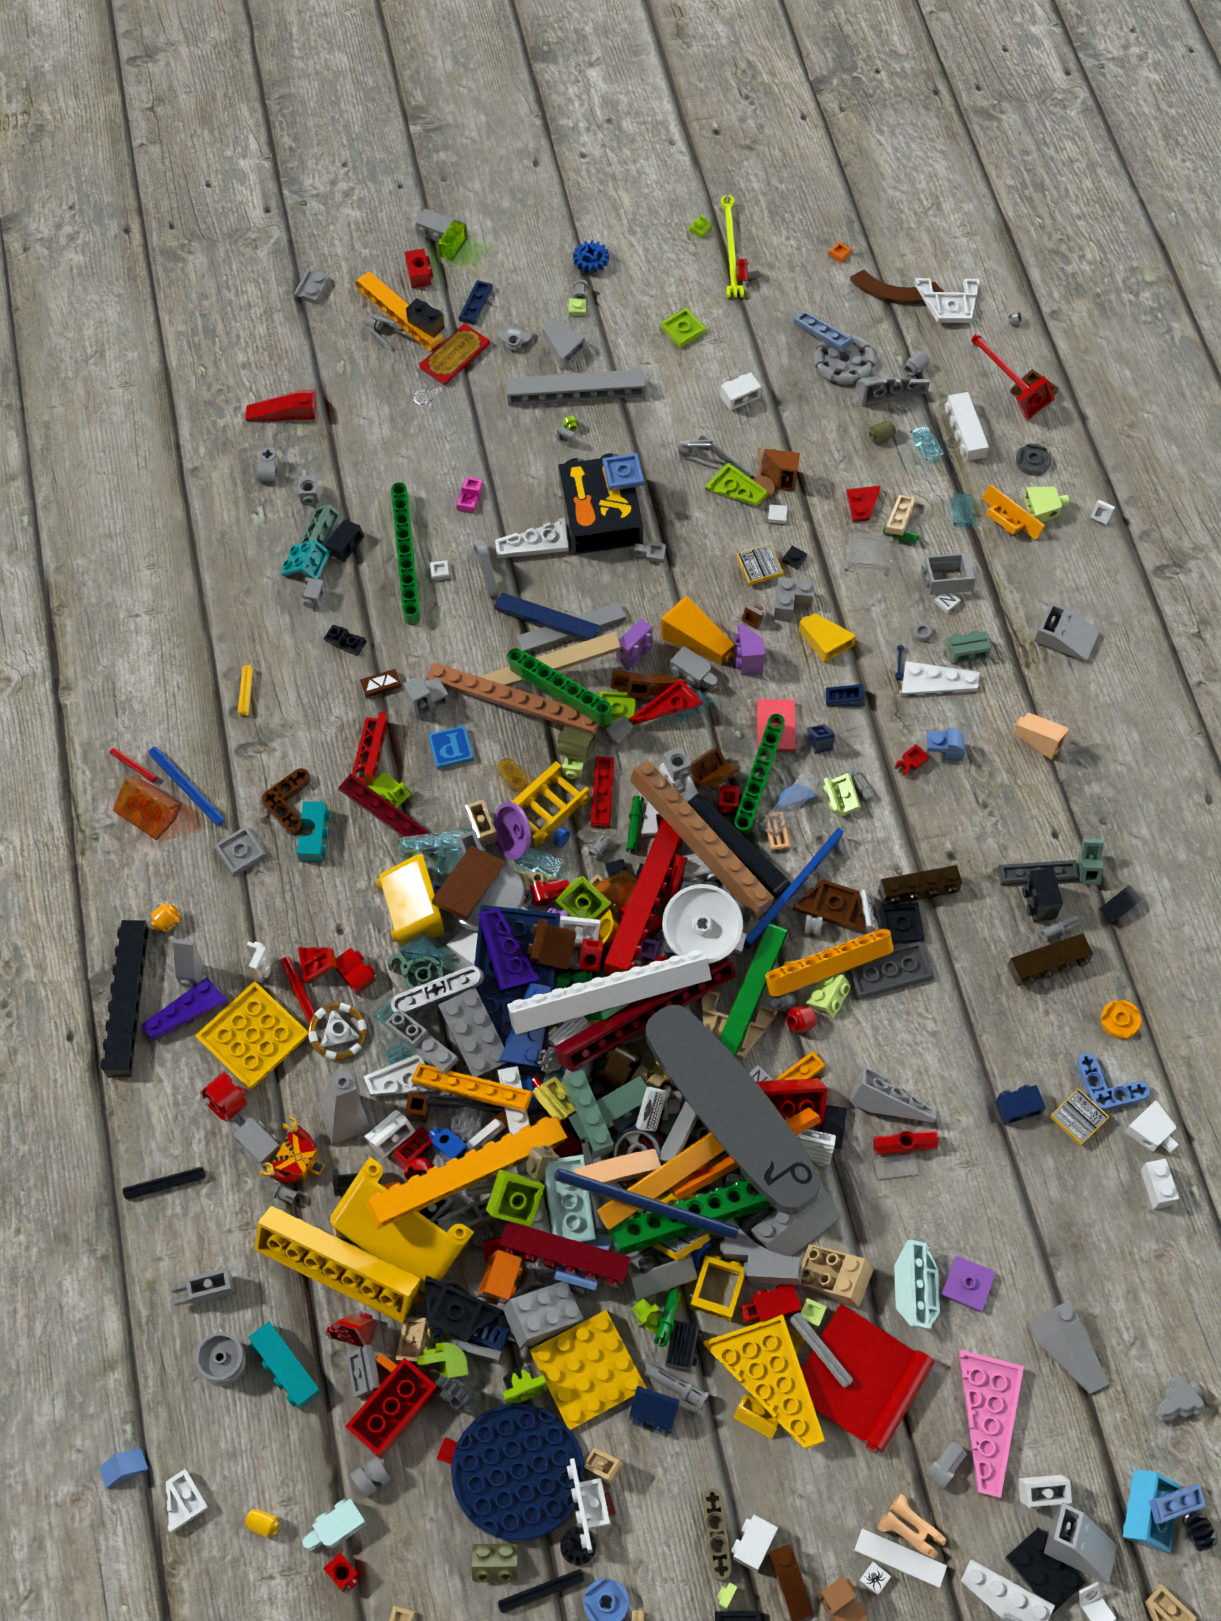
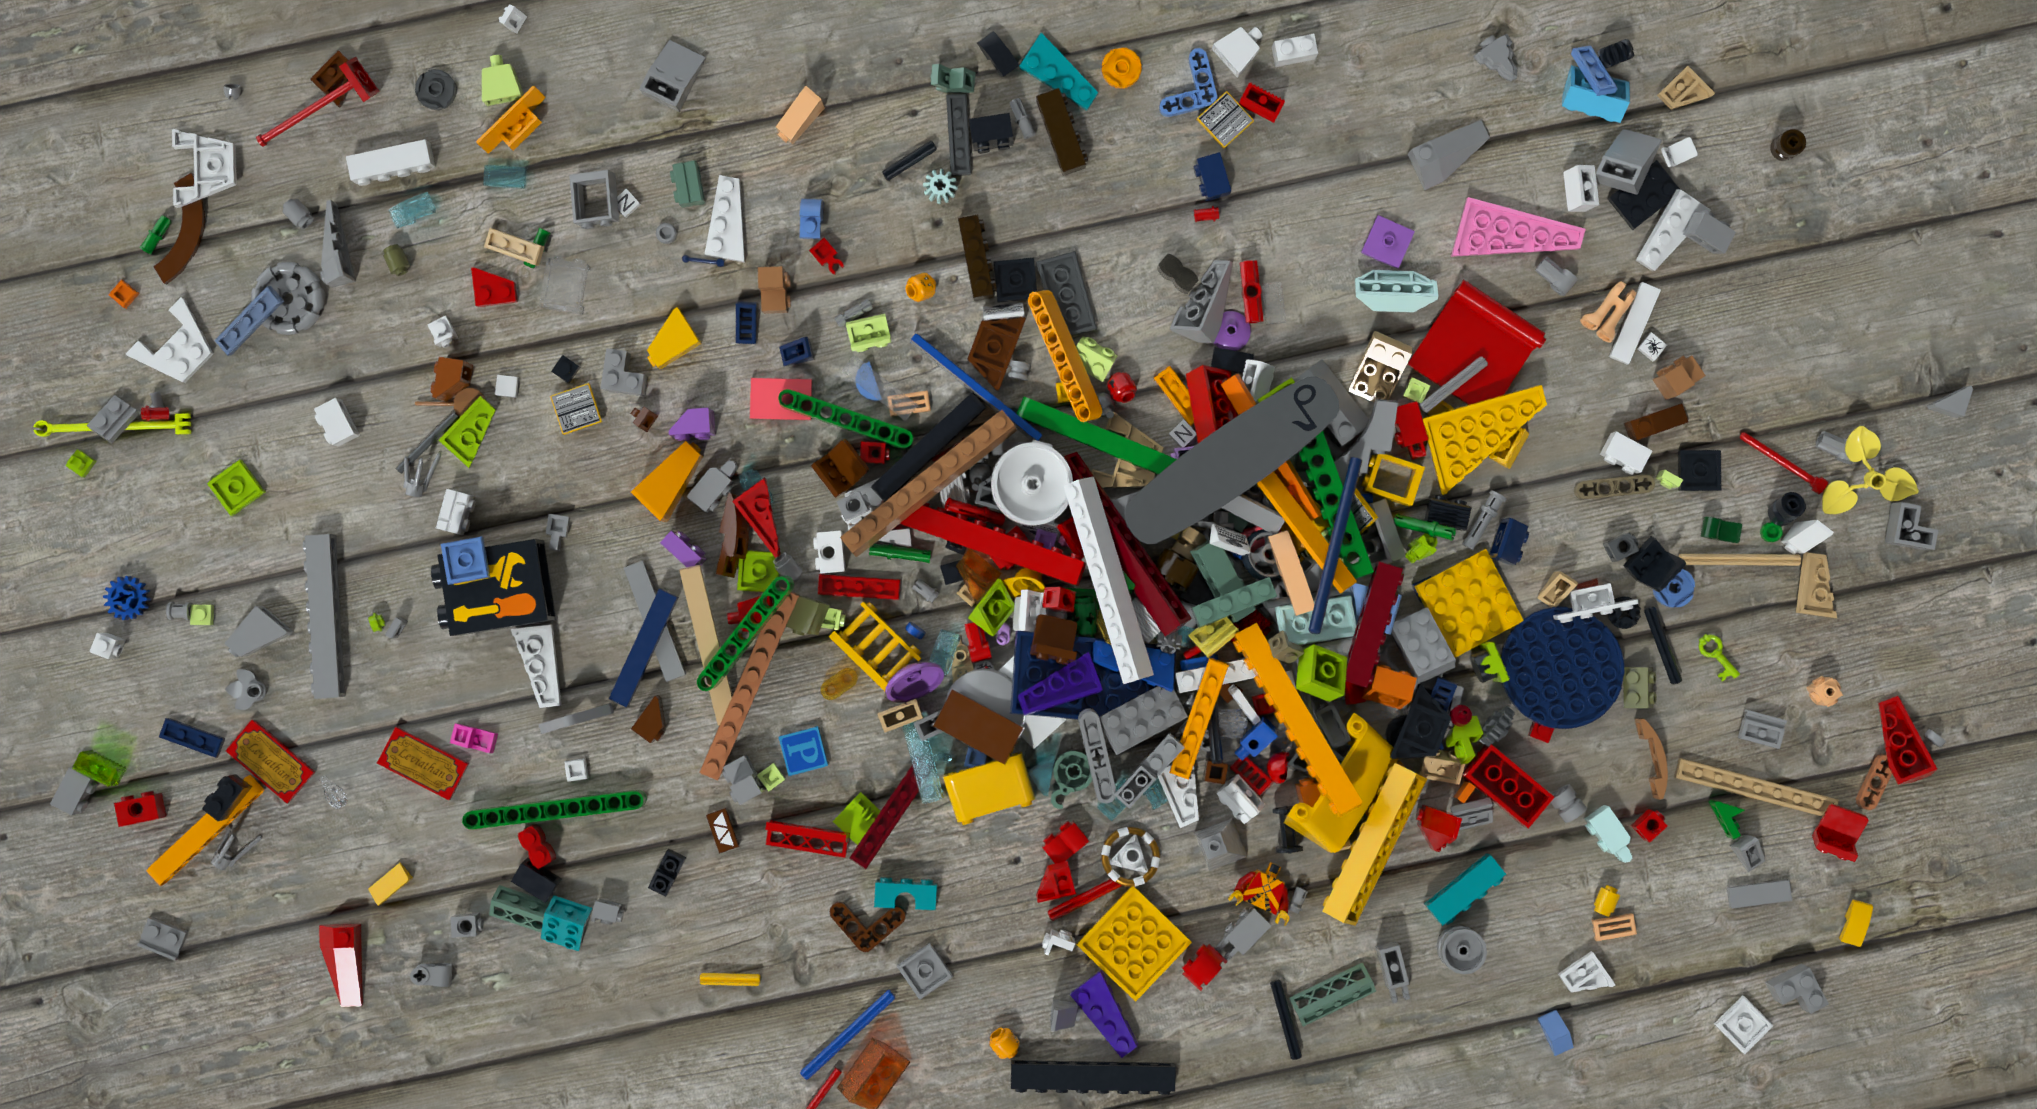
camera: 90 degrees left, 25 degrees up
none -> light grey plate [87,395,140,444]
none -> white brick [90,633,126,659]
none -> white wing [126,297,214,383]
none -> green axle [139,215,172,254]
none -> yellow slope [368,862,413,906]
none -> tile [377,727,469,800]
none -> white bracket [427,316,458,348]
none -> white brick [436,489,476,535]
none -> red brick [518,824,556,869]
none -> reddish brown slope [631,695,666,743]
none -> yellowish green plate [757,763,786,792]
none -> medium nougat brick [758,266,791,314]
none -> white brick [813,531,846,574]
none -> black axle [882,141,937,181]
none -> light orange head [905,273,936,302]
none -> light aqua gear [923,169,958,204]
none -> teal wing [1019,32,1098,111]
none -> clear smoke brick [1157,254,1199,294]
none -> red pin [1194,205,1219,222]
none -> medium lavender dish [1214,311,1251,351]
none -> red brick [1239,82,1285,123]
none -> sand green fence [1289,963,1376,1027]
none -> dark red tile [1450,705,1472,727]
none -> light nougat tile [1591,913,1637,941]
none -> dark grey brick [1603,532,1639,562]
none -> black bracket [1623,536,1686,592]
none -> medium nougat slope [1635,718,1668,800]

